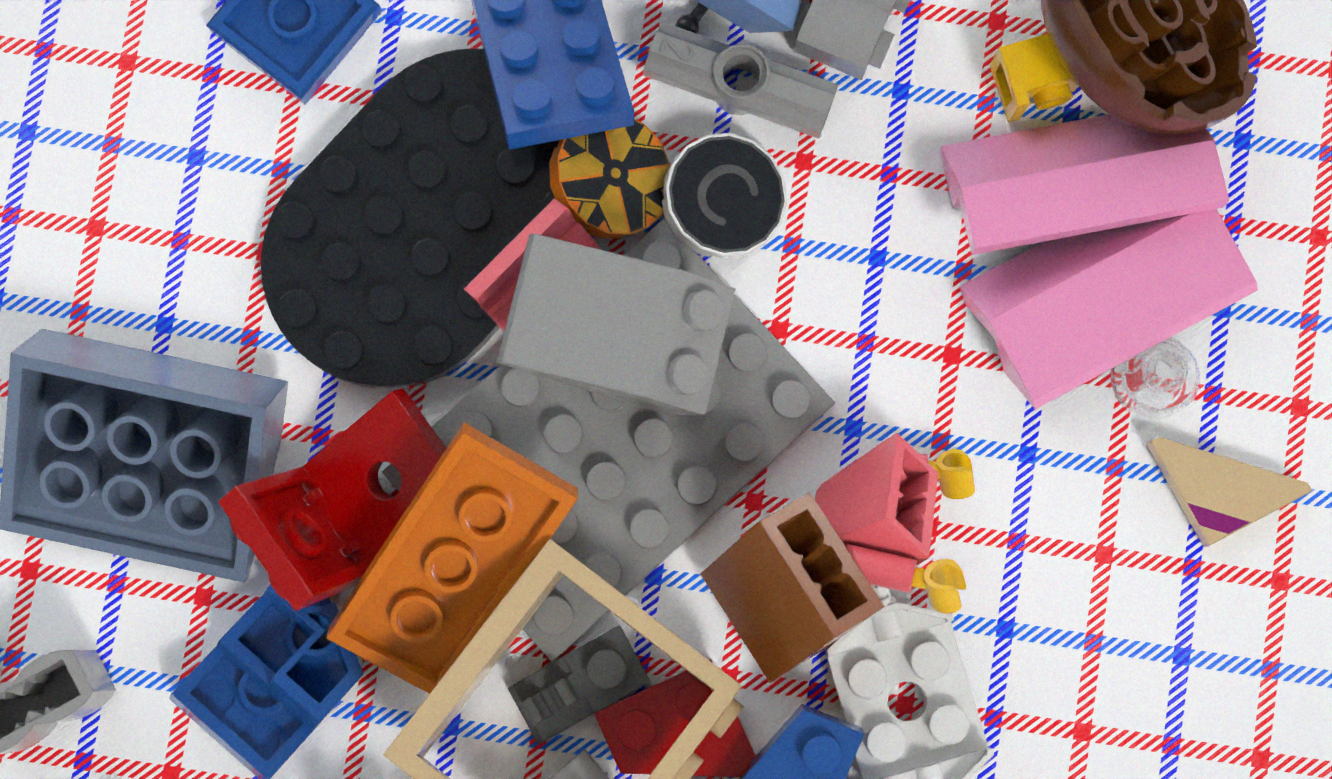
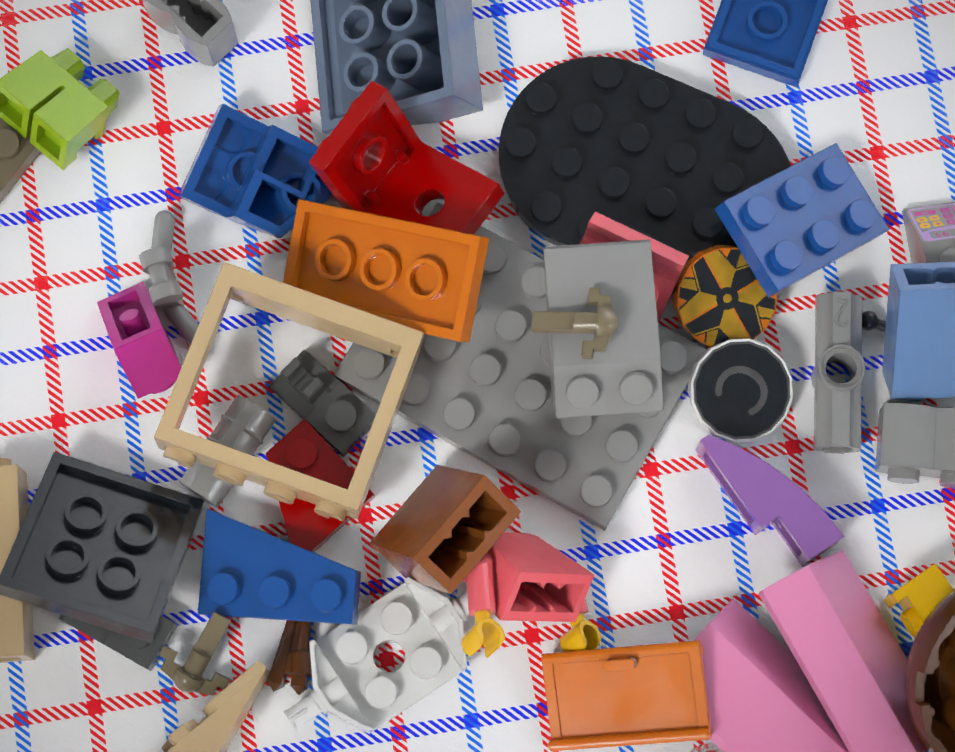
camera: 70 degrees right, 5 degrees down
none -> dark tan piece [531,288,618,359]
none -> orange door [541,640,712,751]
none -> medium lavender slope [695,435,845,567]

